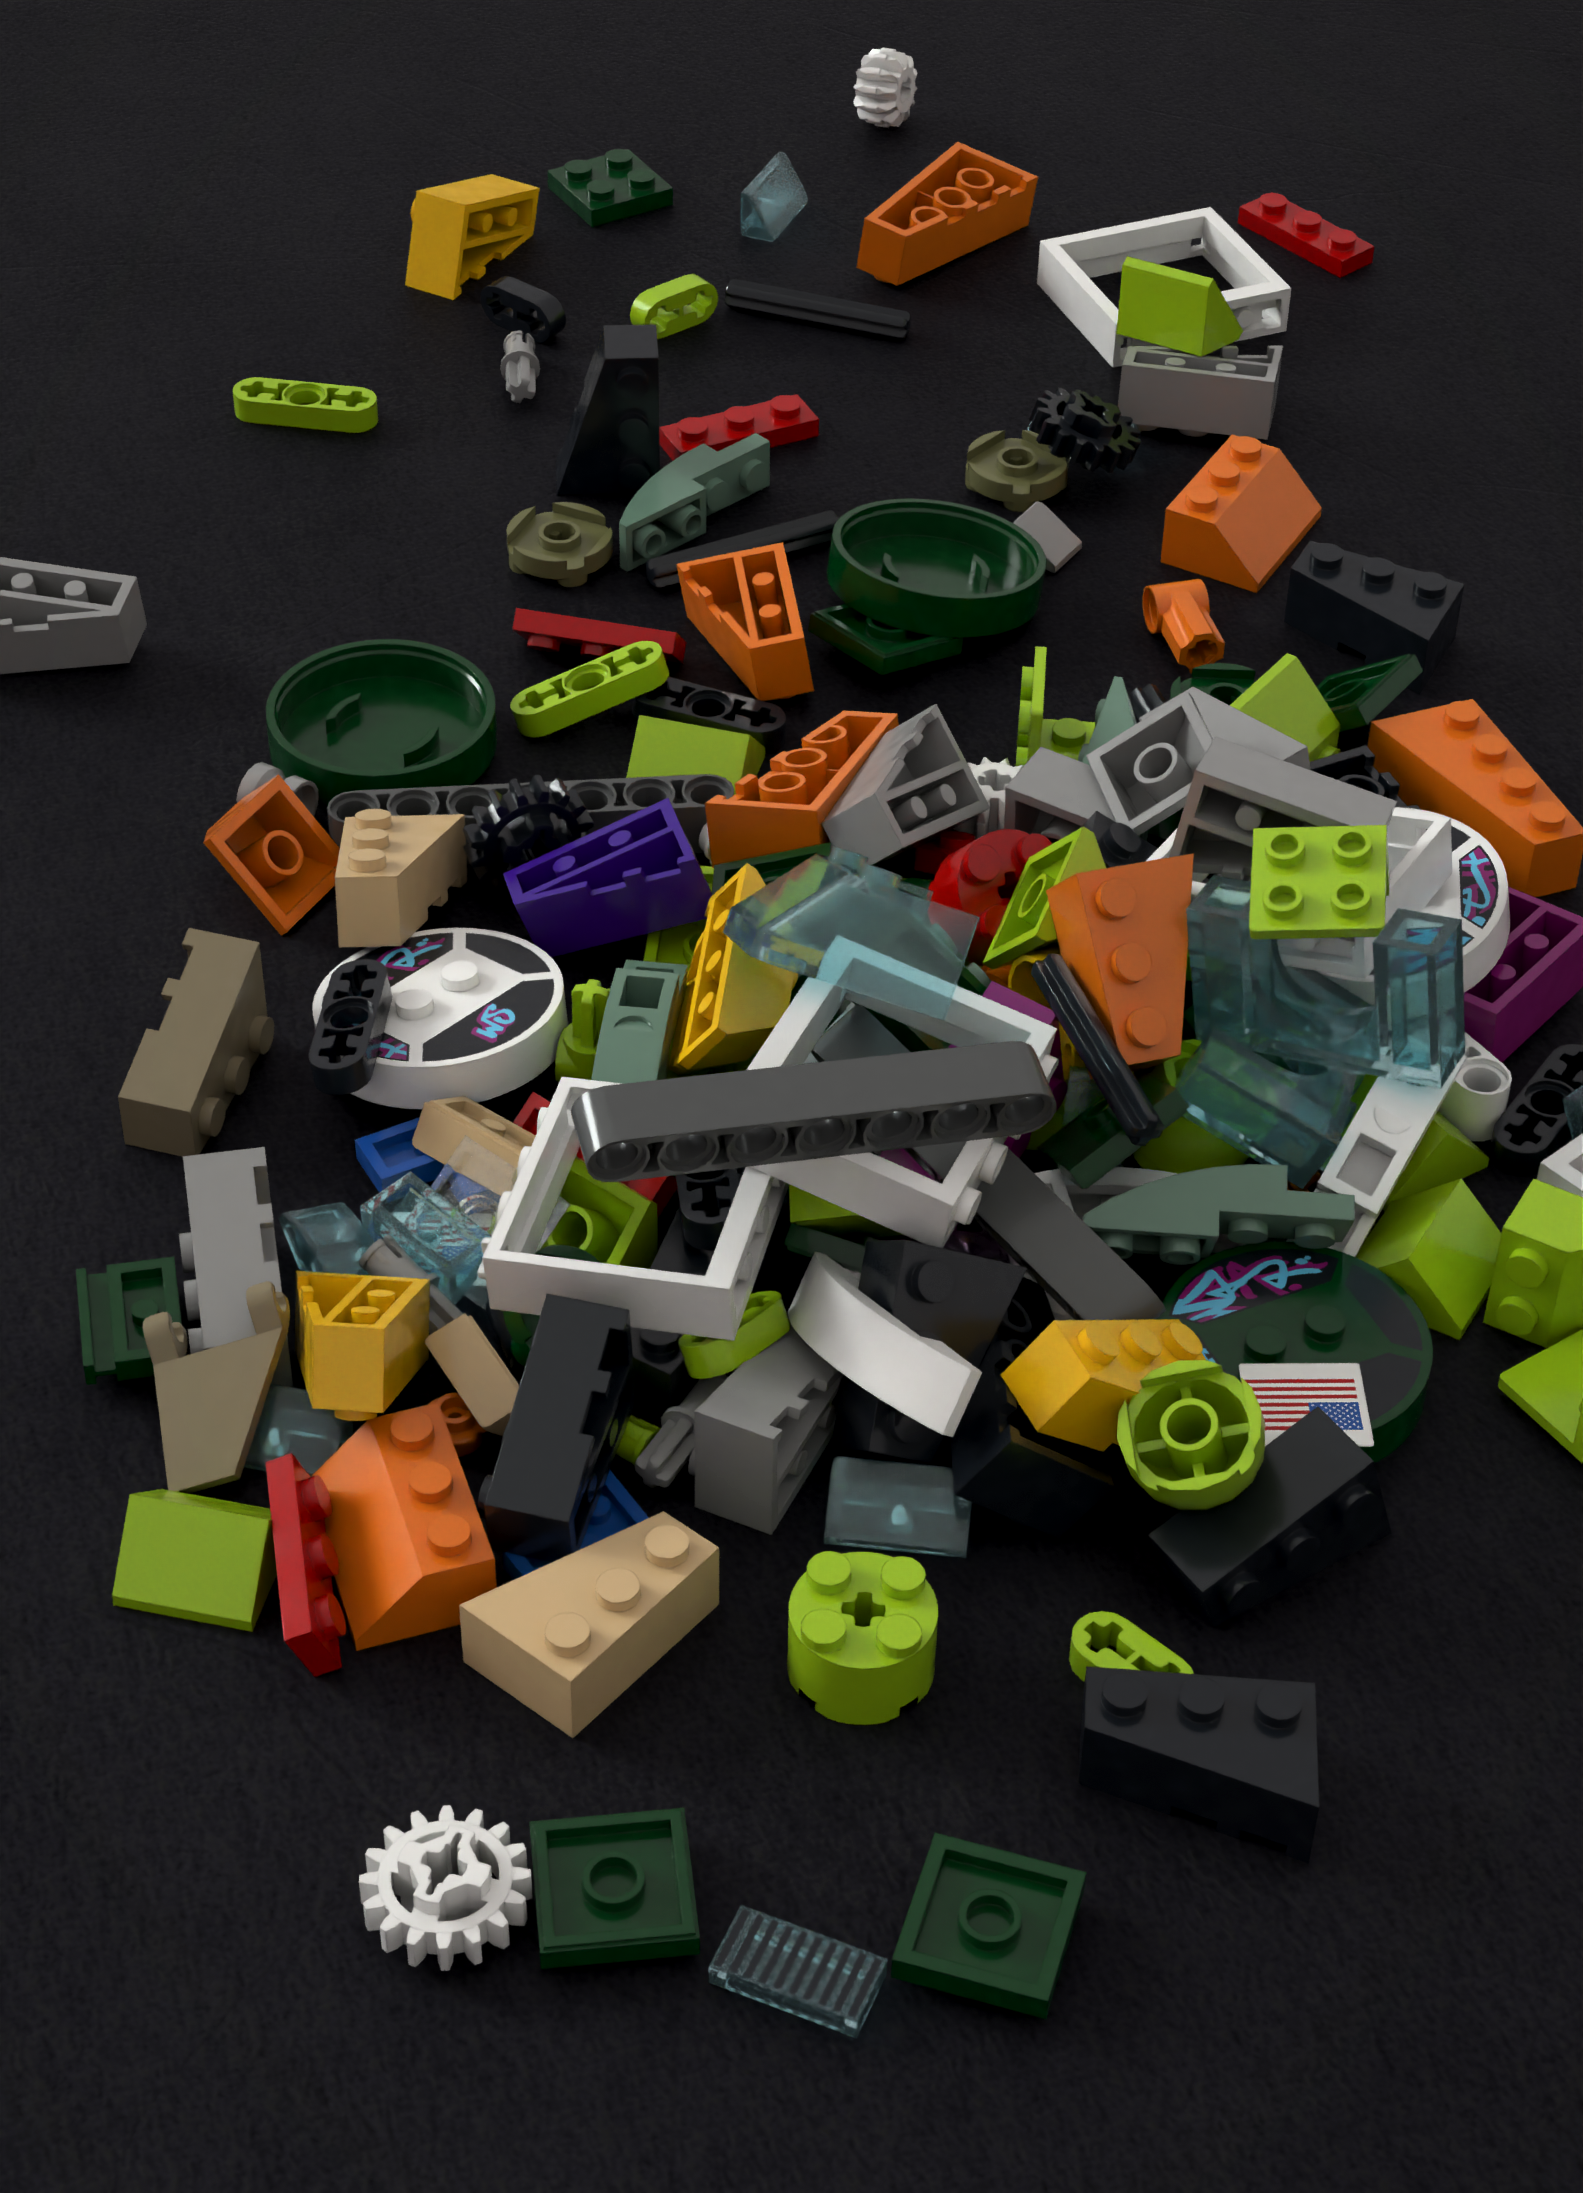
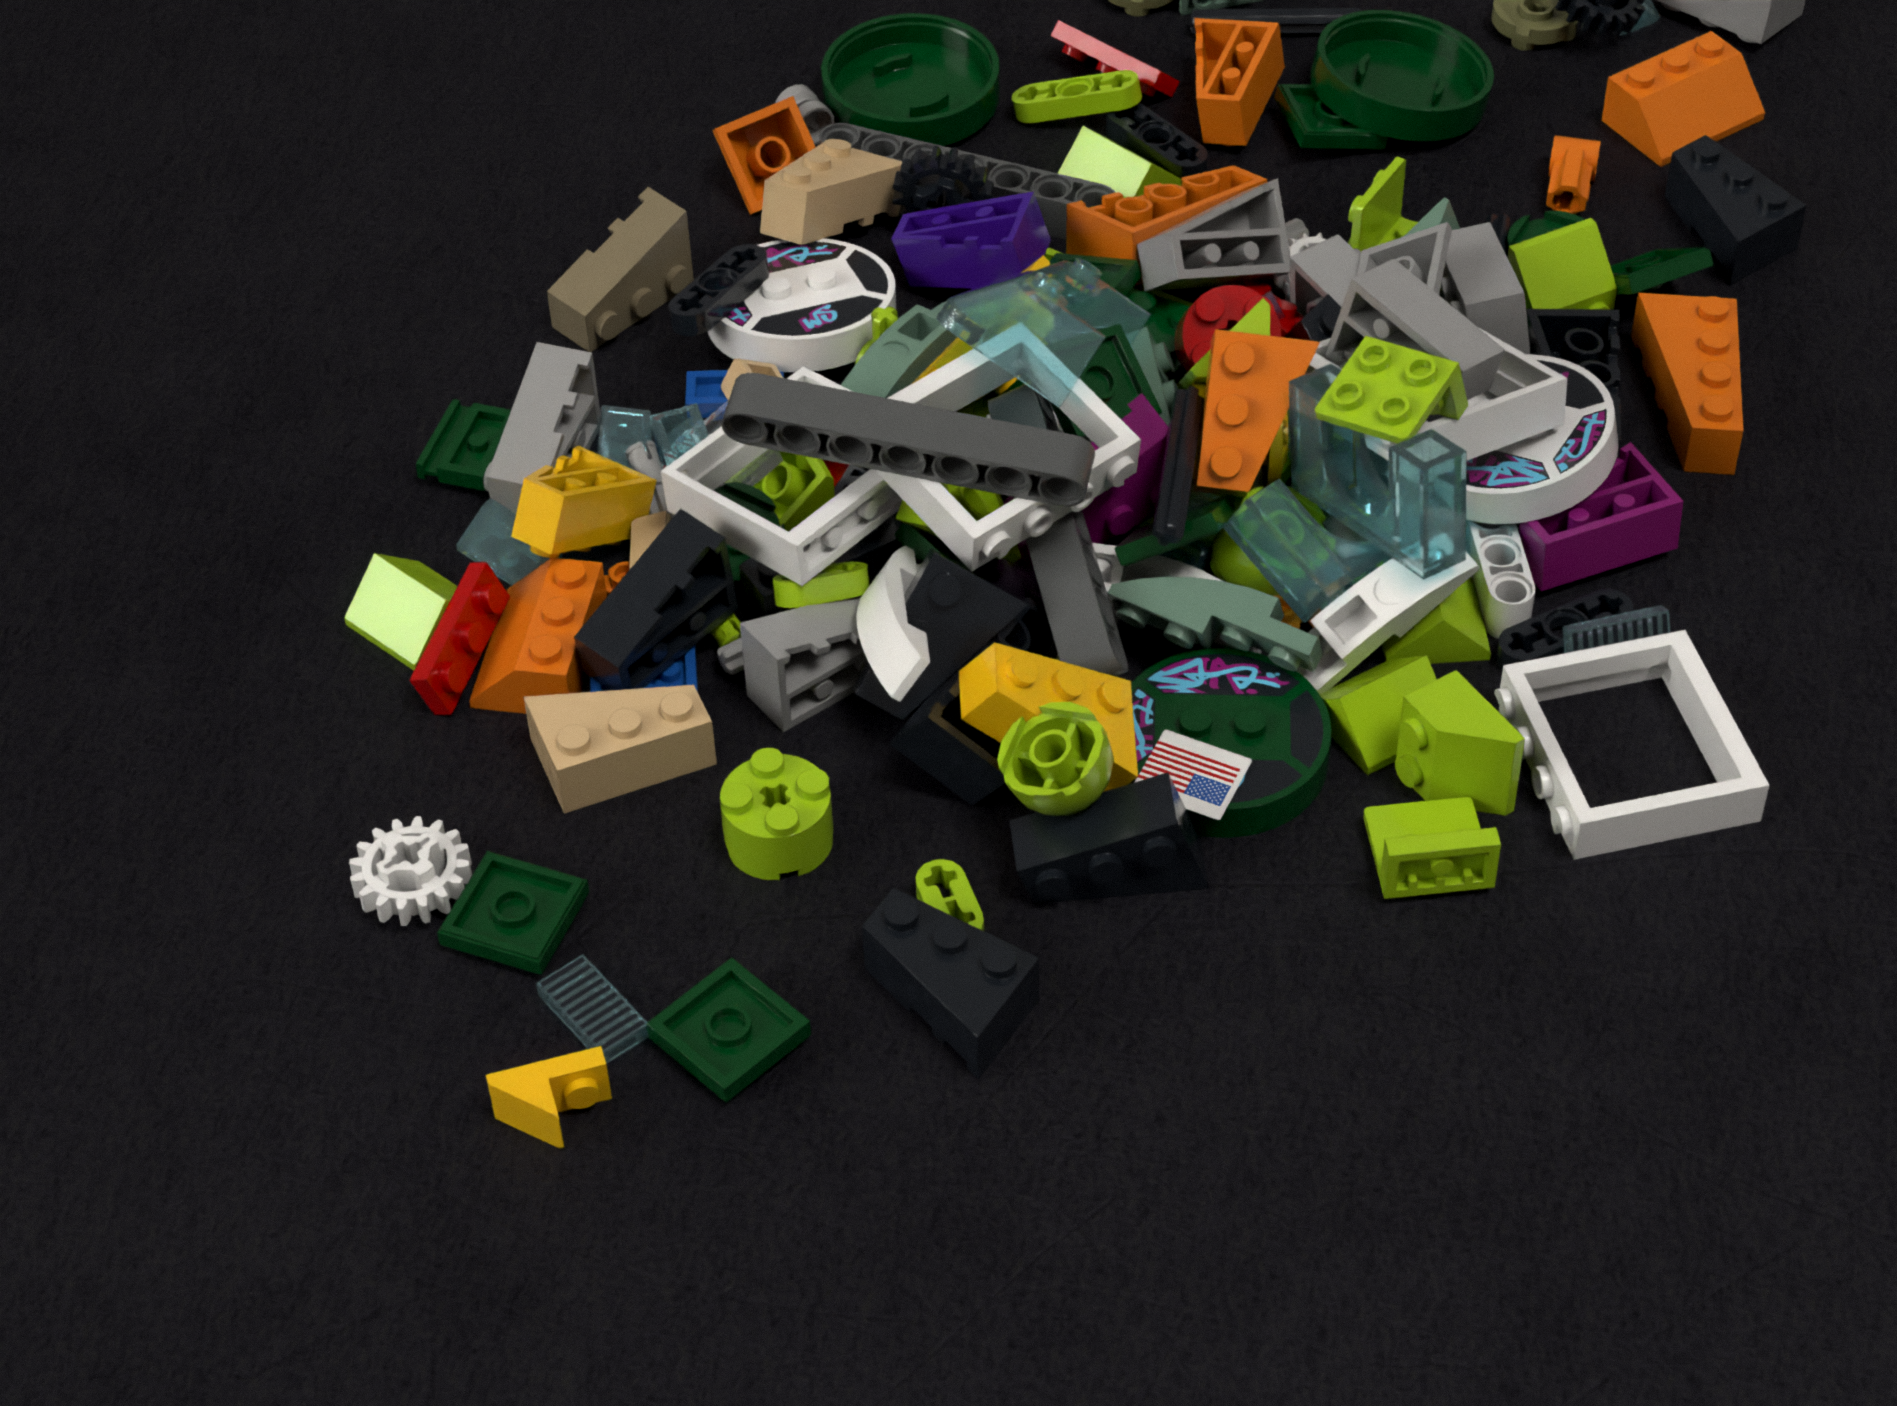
camera: 30 degrees right, 5 degrees up
dark tan flag [143,1281,290,1494] -> none
clear light blue slope [824,1456,972,1558] -> none
light grey slope [1013,501,1082,573] -> none
none -> yellow slope [486,1046,612,1149]

